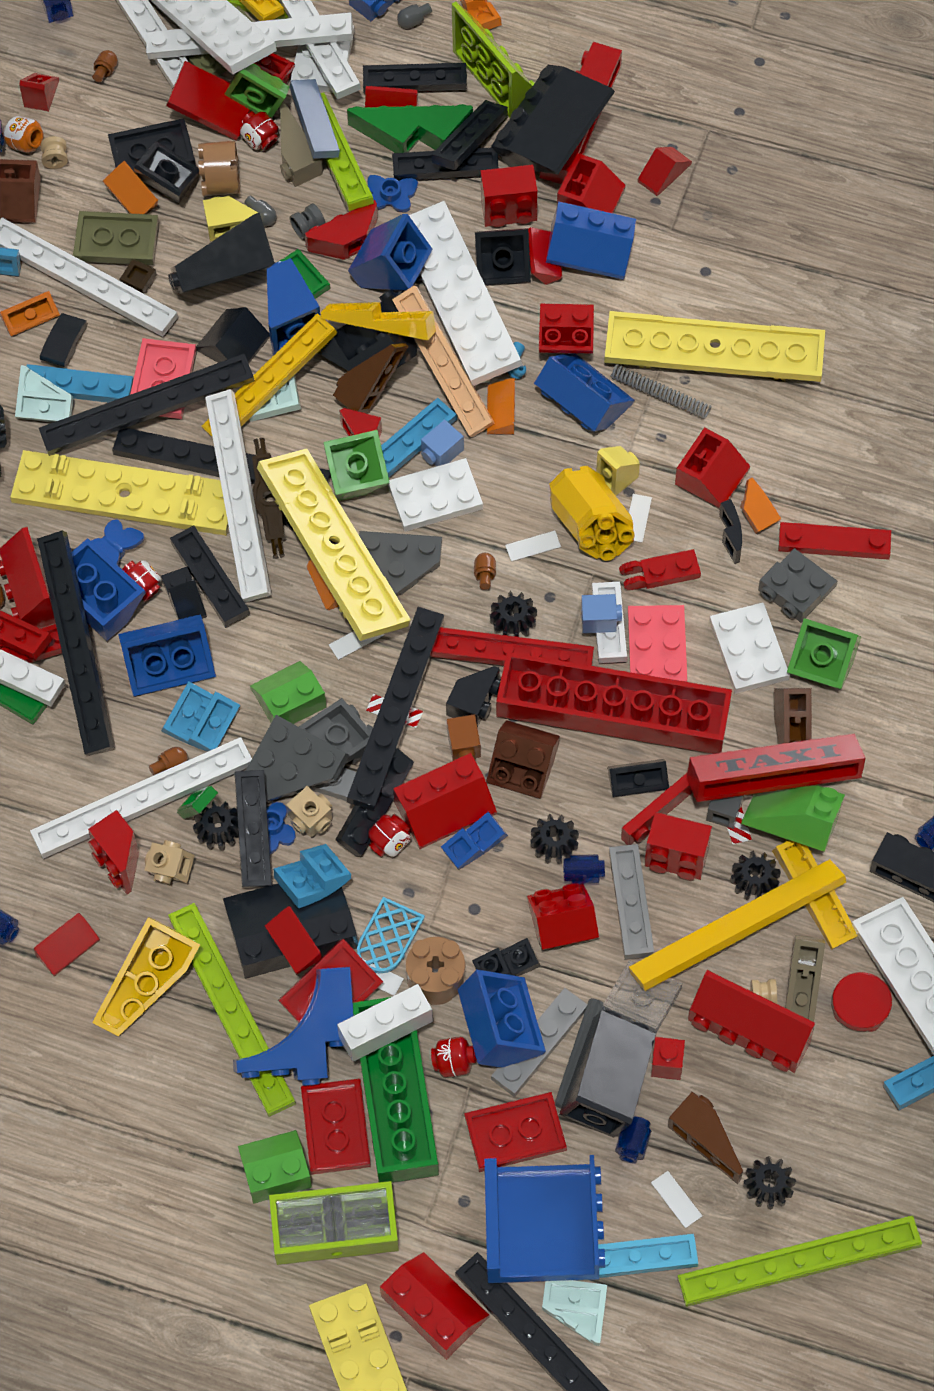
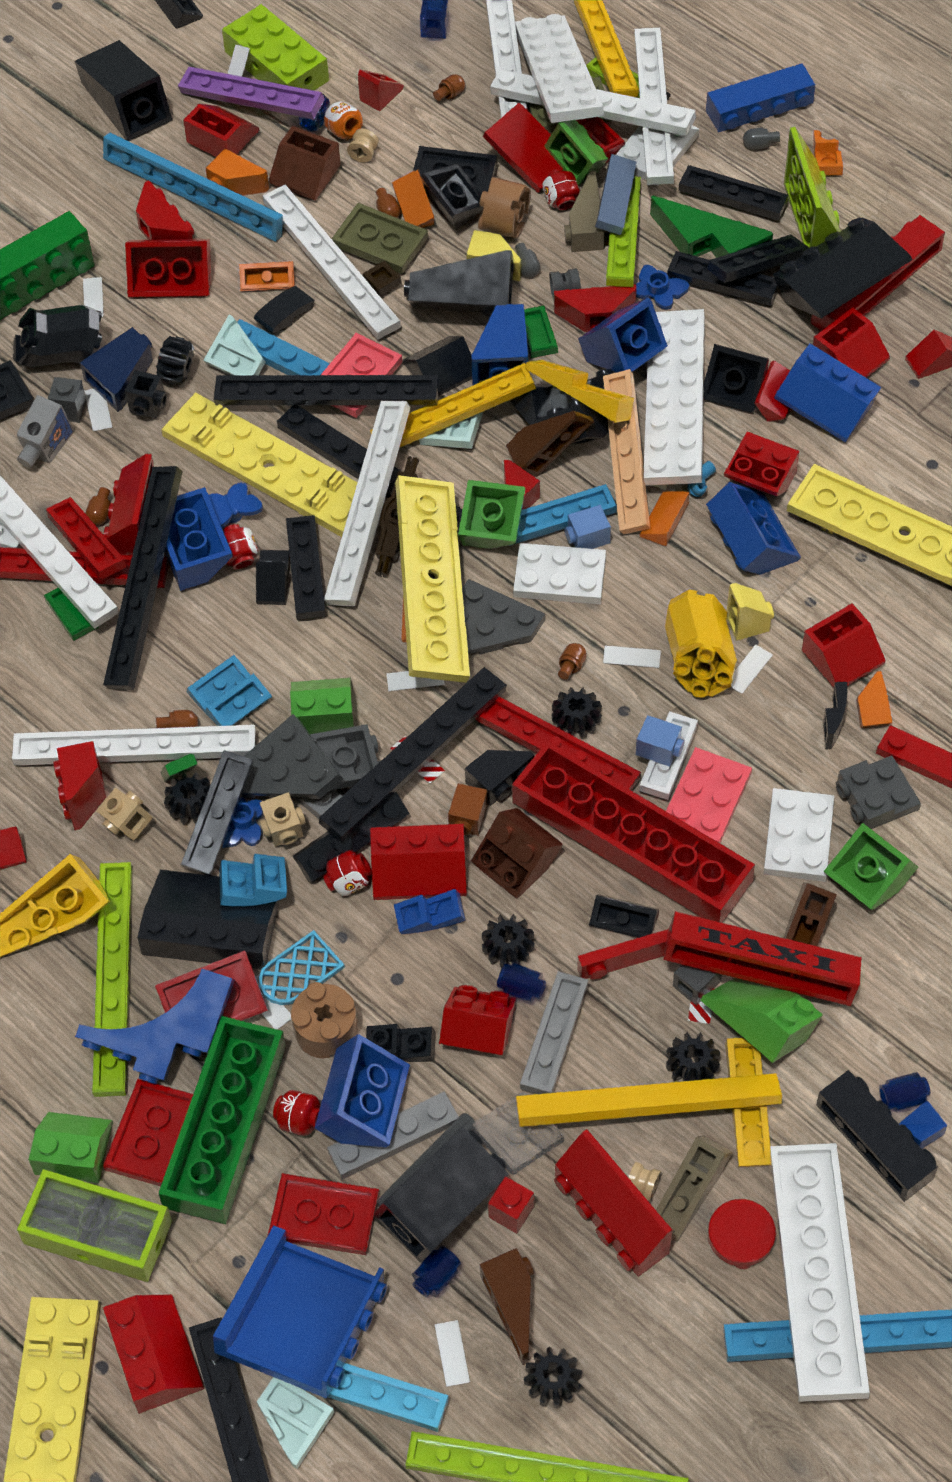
camera: 25 degrees right, 5 degrees down
blue slope [118,615,216,696] -> none
red slope [265,906,321,975] -> none
white brick [337,984,433,1062] -> none
red slope [365,86,418,107] -> none
red brick [480,165,538,227] -> none
light grey piece [610,364,712,419] -> none
red hinge [619,549,701,591] -> none
red brick [644,812,712,880] -> none
none -> dark orange cylinder [376,188,401,218]

